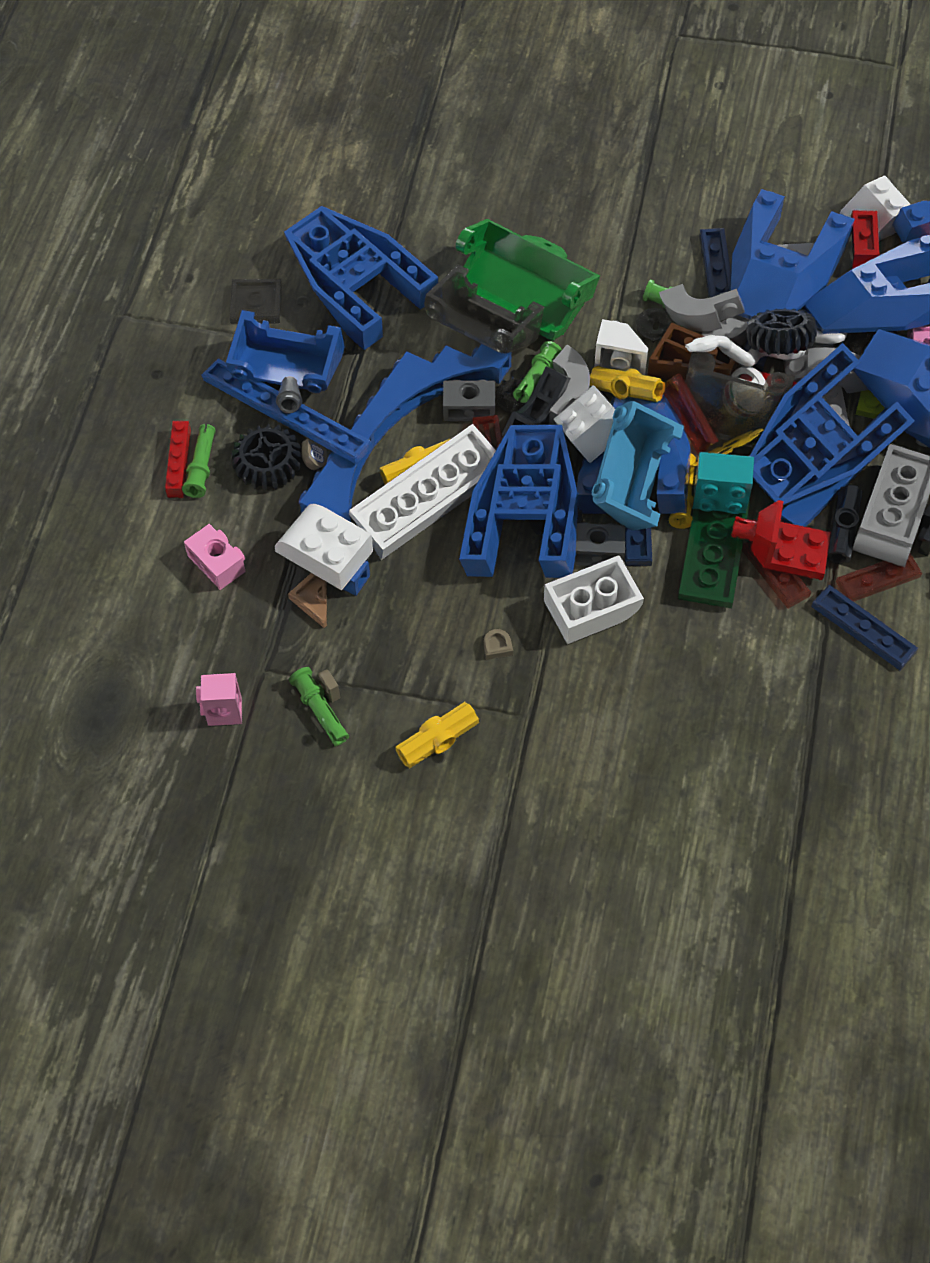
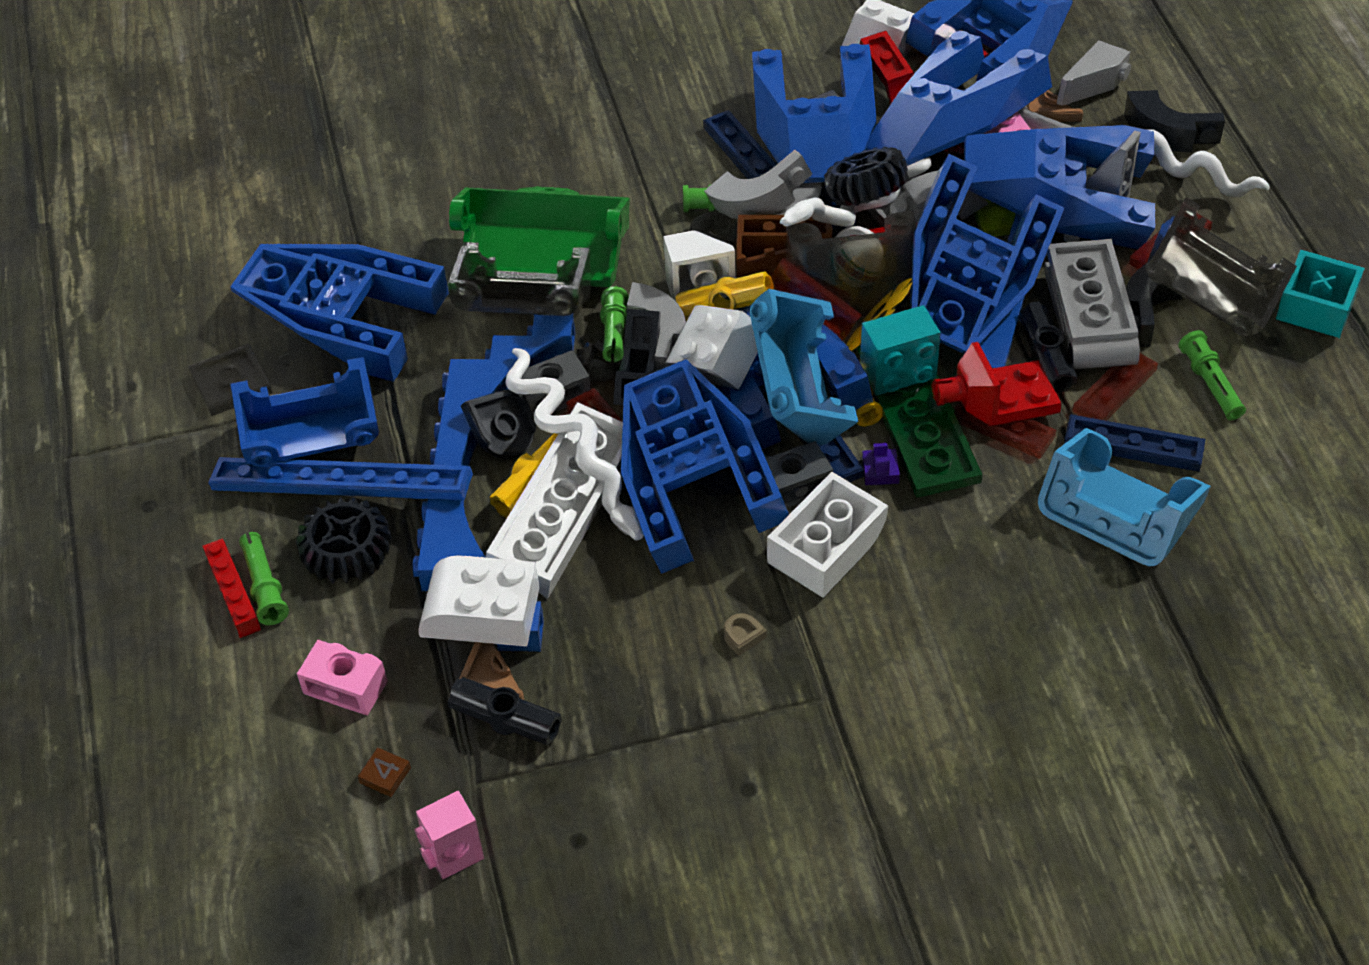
camera: 25 degrees left, 10 degrees down
dark grey cone [276,376,302,413] -> none
bright green pin [289,667,349,746] -> none
dark tan tile [302,439,327,470] -> none
dark tan tile [317,669,340,702] -> none
yellow piece [395,702,479,769] -> none
none -> reddish brown tile [358,747,411,797]
none -> black piece [448,677,562,746]
none -> black tile [461,389,536,459]
none -> white animal [506,348,644,541]
none -> dark purple tile [862,443,900,485]
none -> dark azure windscreen [1038,428,1211,566]

